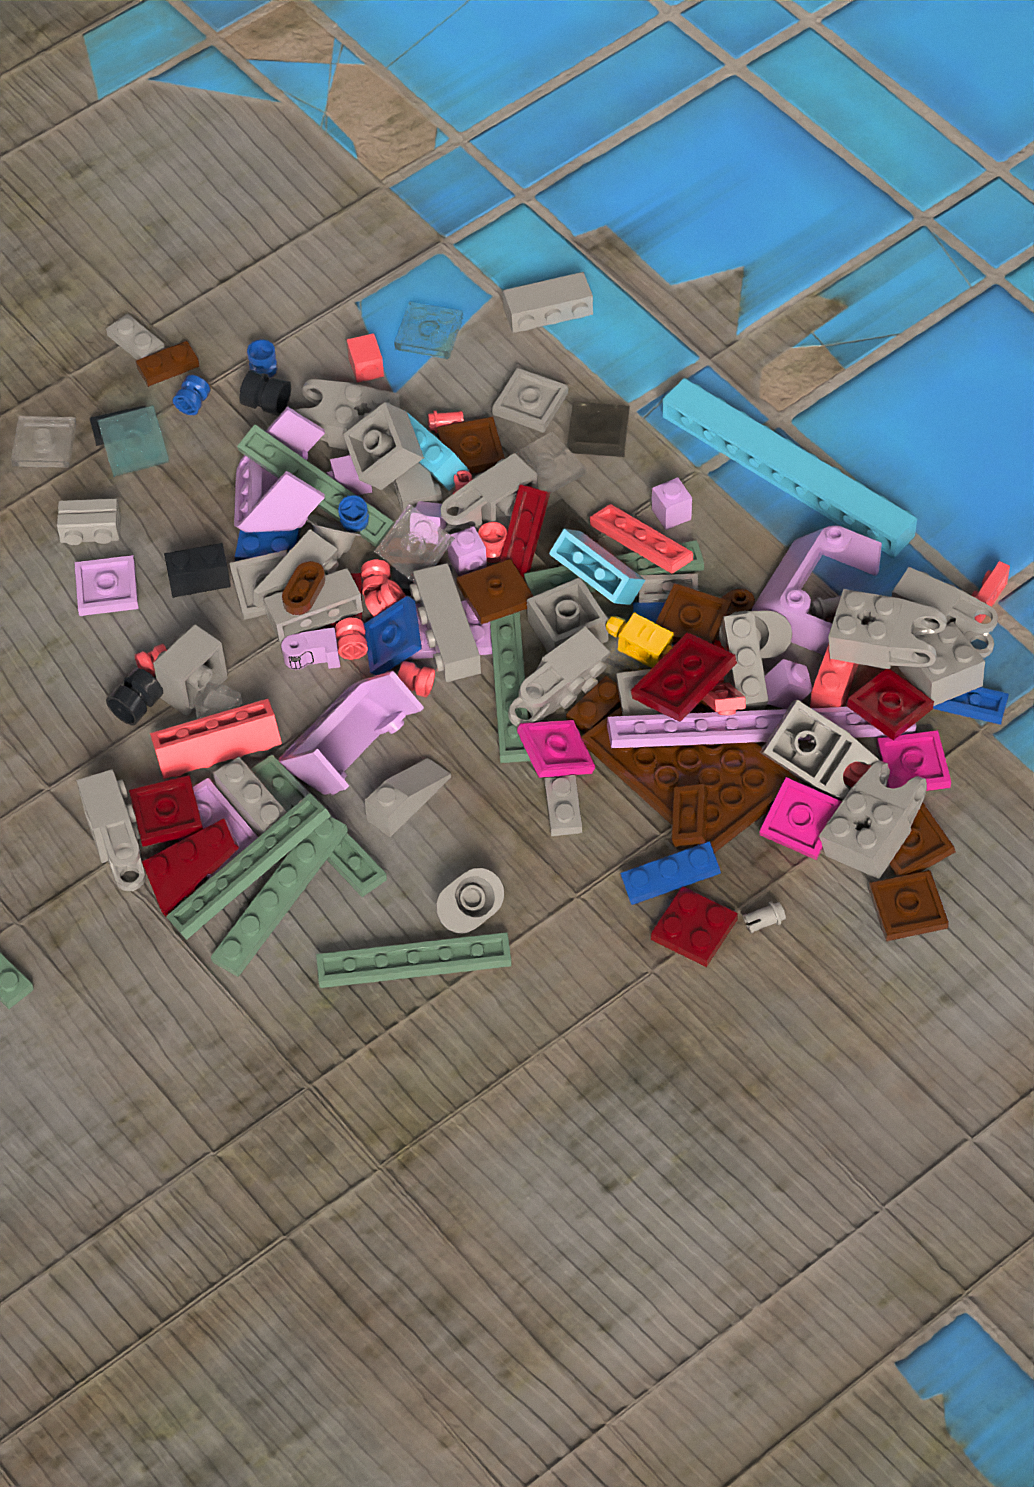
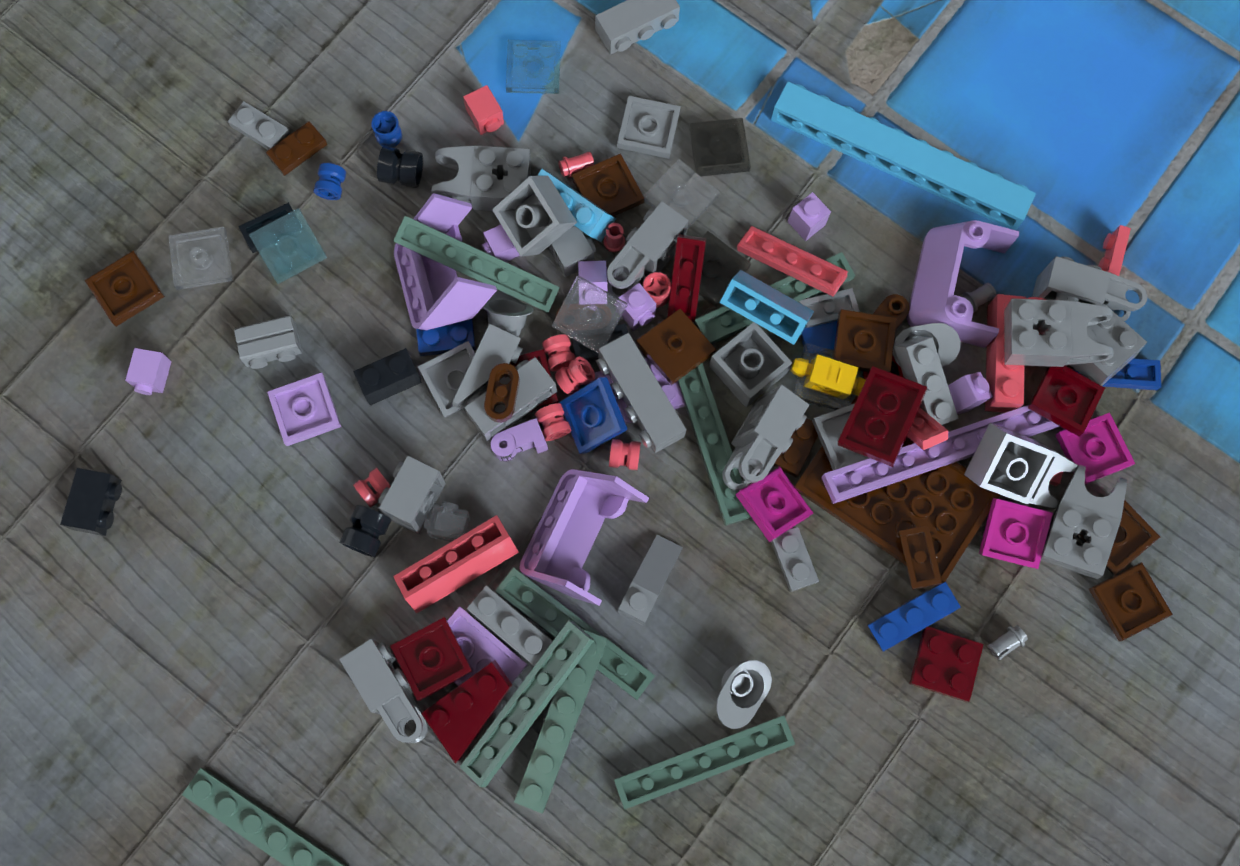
camera: 20 degrees left, 20 degrees up
blue wheel [338,495,369,533] -> none

